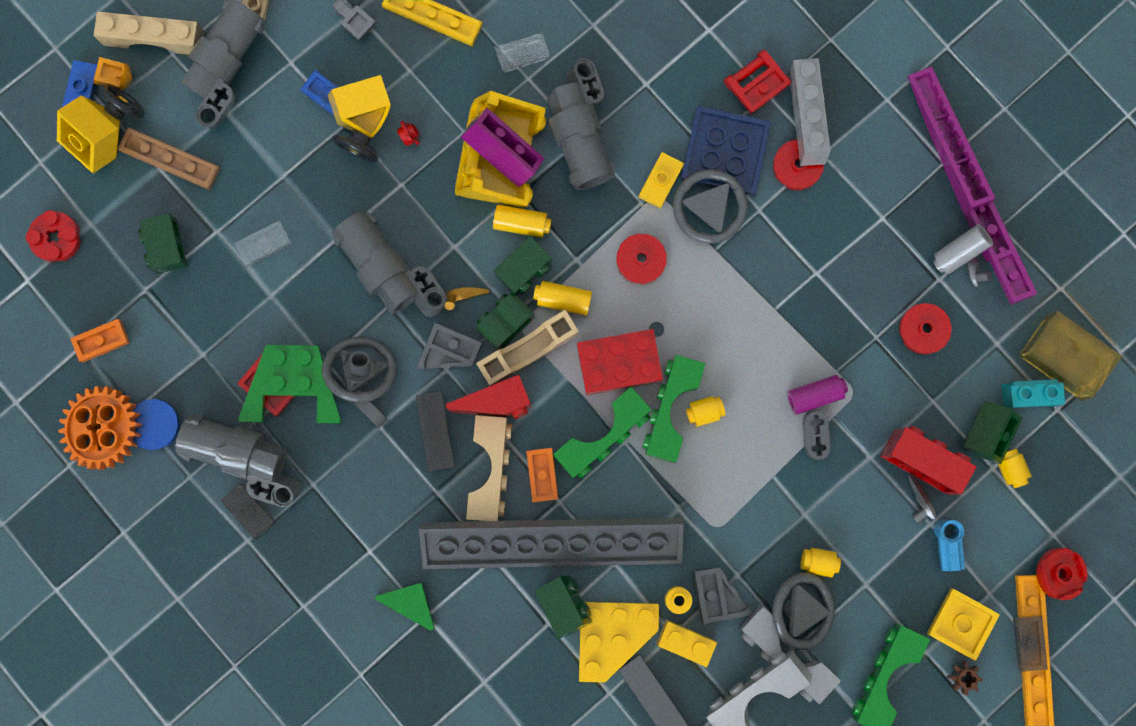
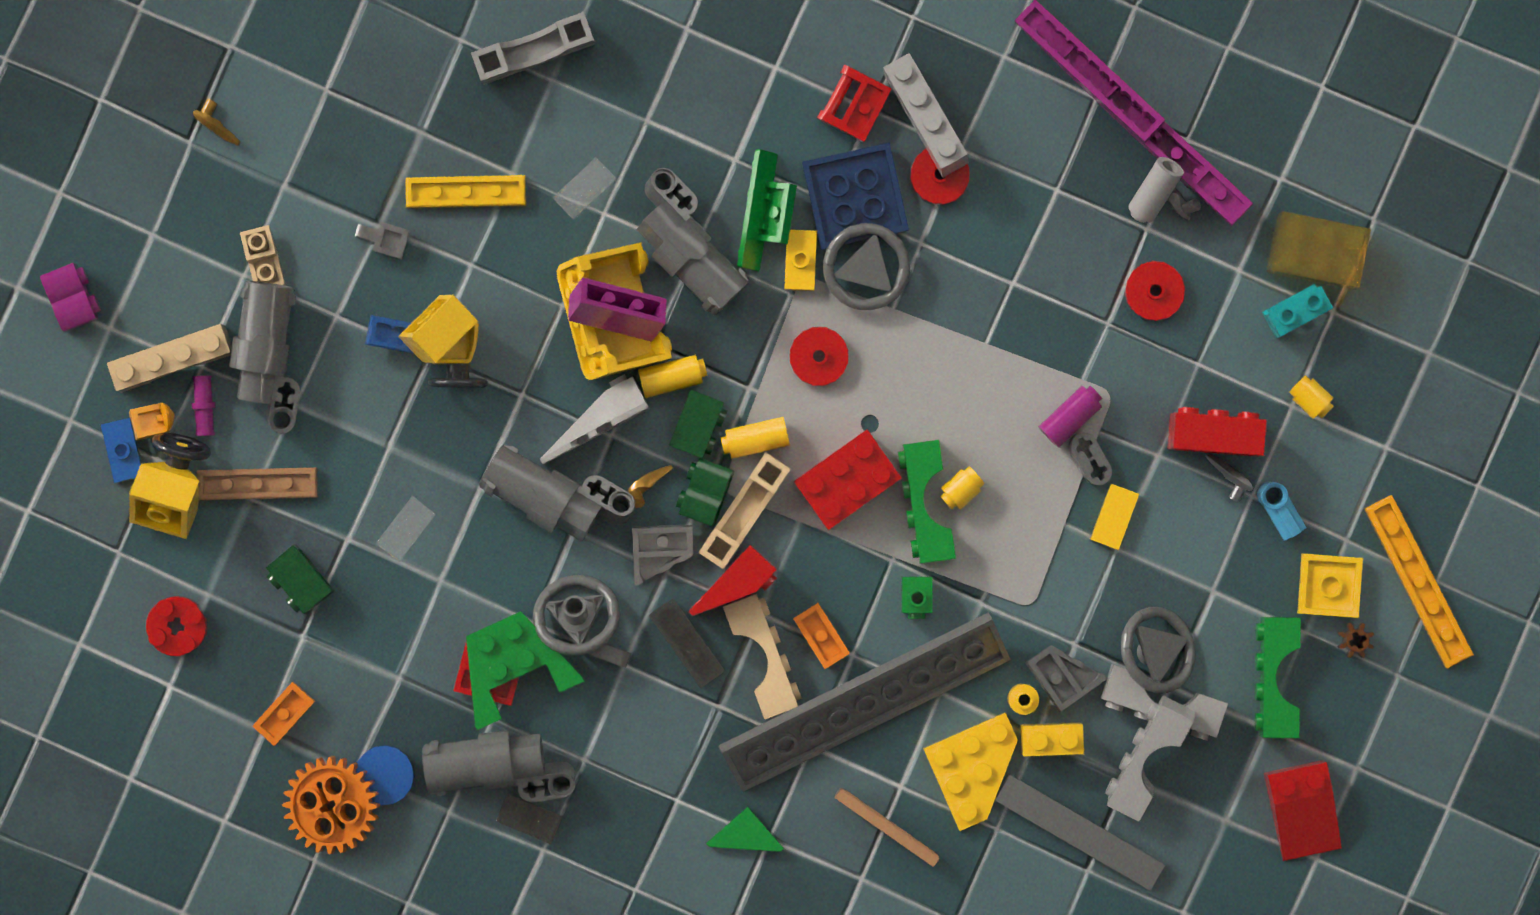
camera: 30 degrees left, 5 degrees up
red plate [397,120,420,146] -> none
dark green brick [534,575,592,639] -> none
green arch [553,387,652,478] -> none
yellow brick [801,547,841,578] -> none
dark green brick [963,400,1023,464] -> none
clear smoke plate [1013,615,1048,671] -> none
red plate [1036,547,1088,600] -> none
none -> magenta pin [191,375,216,436]
none -> light grey wedge [540,374,650,464]
none -> green bracket [737,149,797,271]
none -> medium nougat tile [834,787,940,867]
none -> green brick [901,576,933,619]
none -> yellow tile [1090,484,1139,550]

